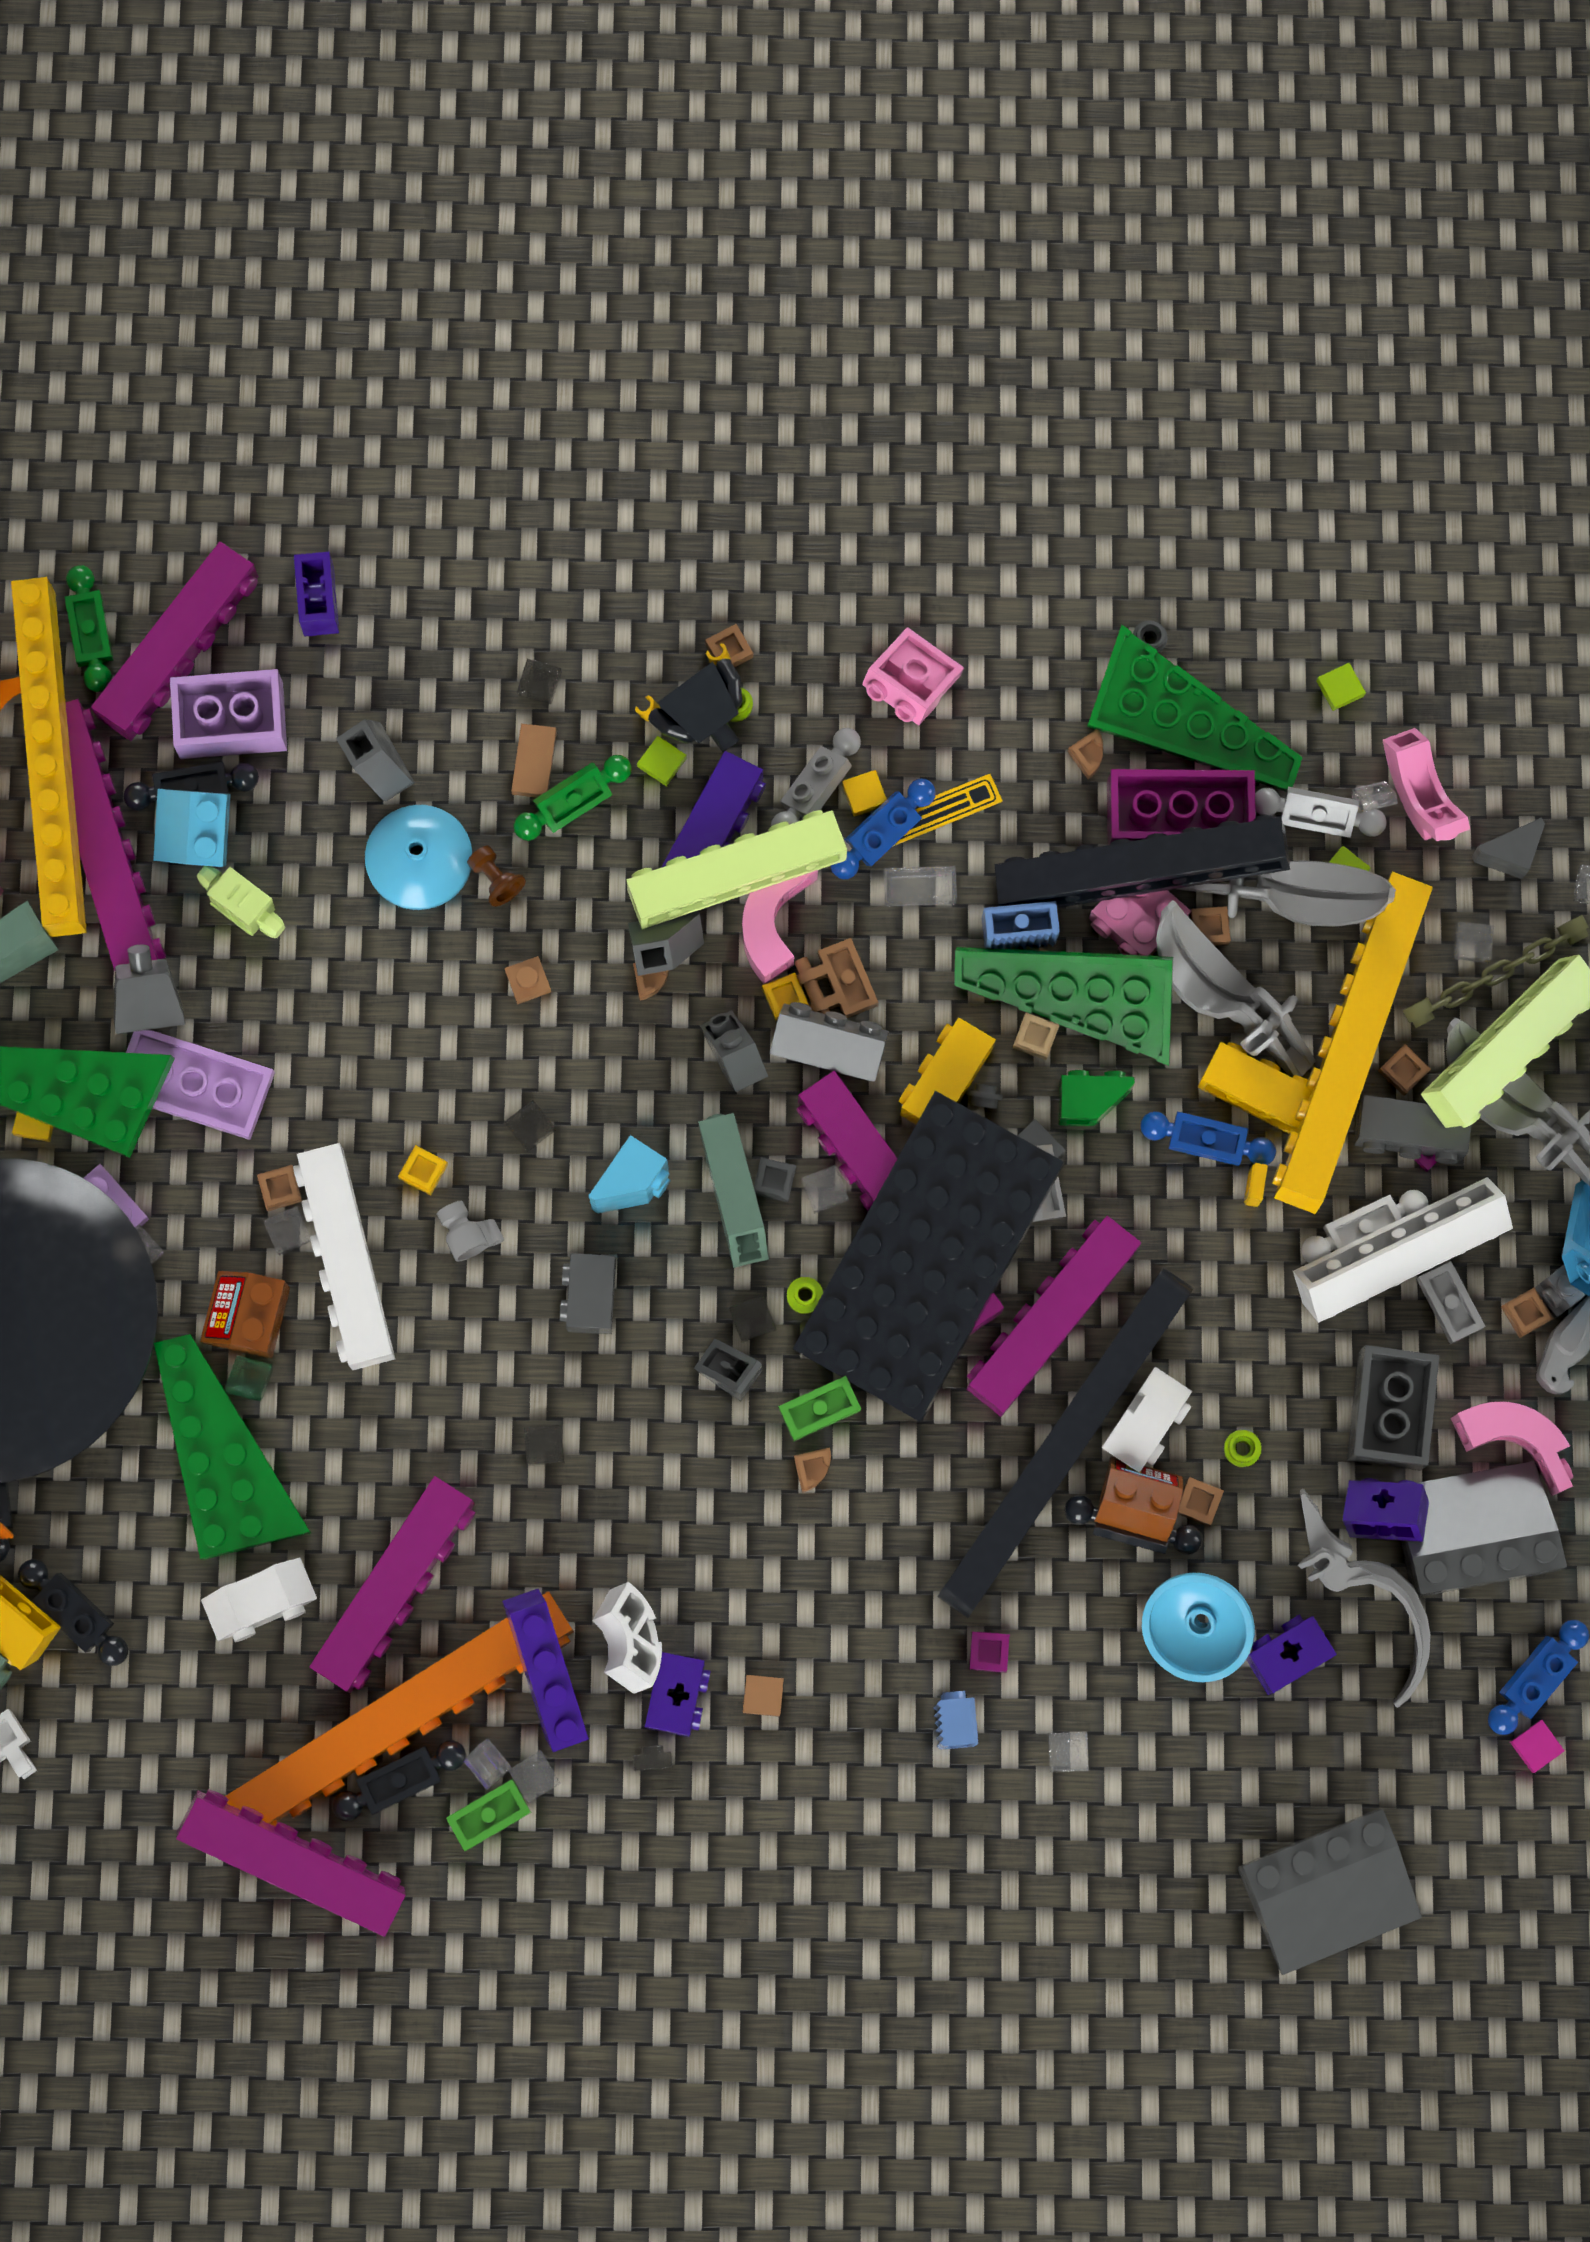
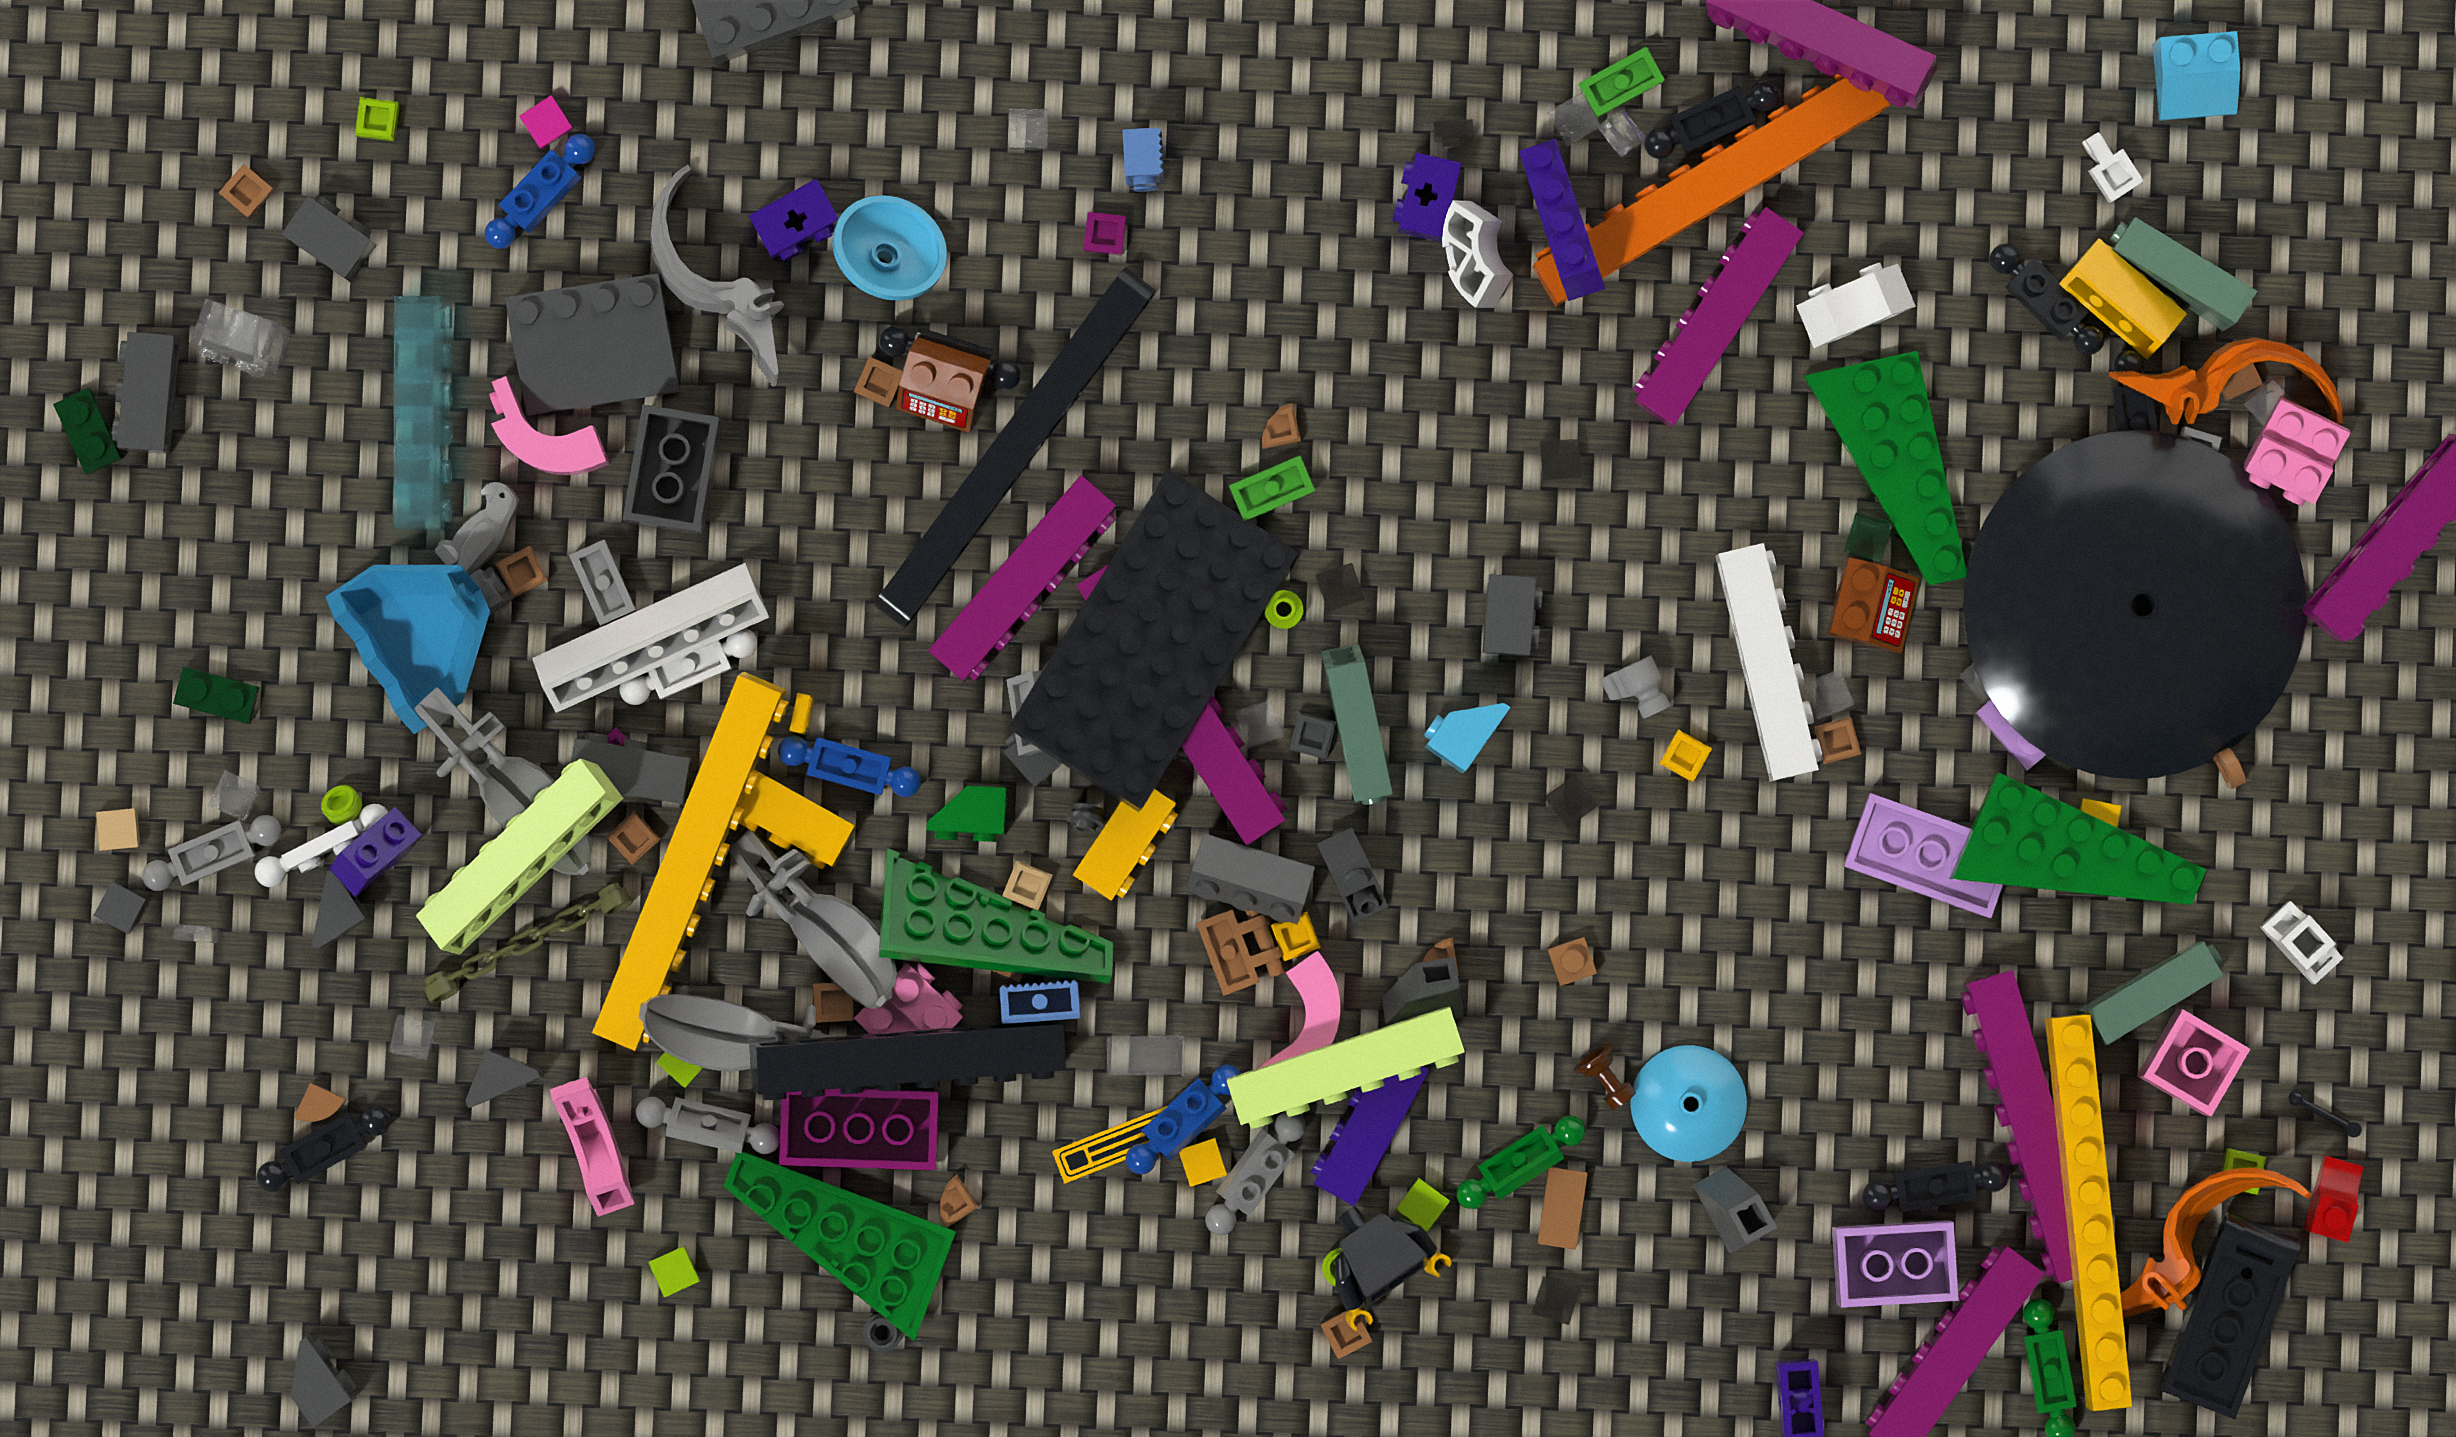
camera: 175 degrees left, 10 degrees up
dark grey torso [113,944,185,1034] -> none
medium azure slope [153,789,231,867] -> none
yellowish green piece [197,866,285,938] -> none
dark grey slope [694,1339,762,1401] -> none
medium nougat tile [743,1675,784,1717] -> none
bright pink plate [862,627,964,726] -> none
white brick [1102,1367,1192,1473] -> none
lime plate [1224,1430,1261,1467] -> none
dark purple brick [1343,1478,1429,1542] -> none
clear tile [1352,781,1398,812] -> none
clear tile [1453,921,1494,963] -> none

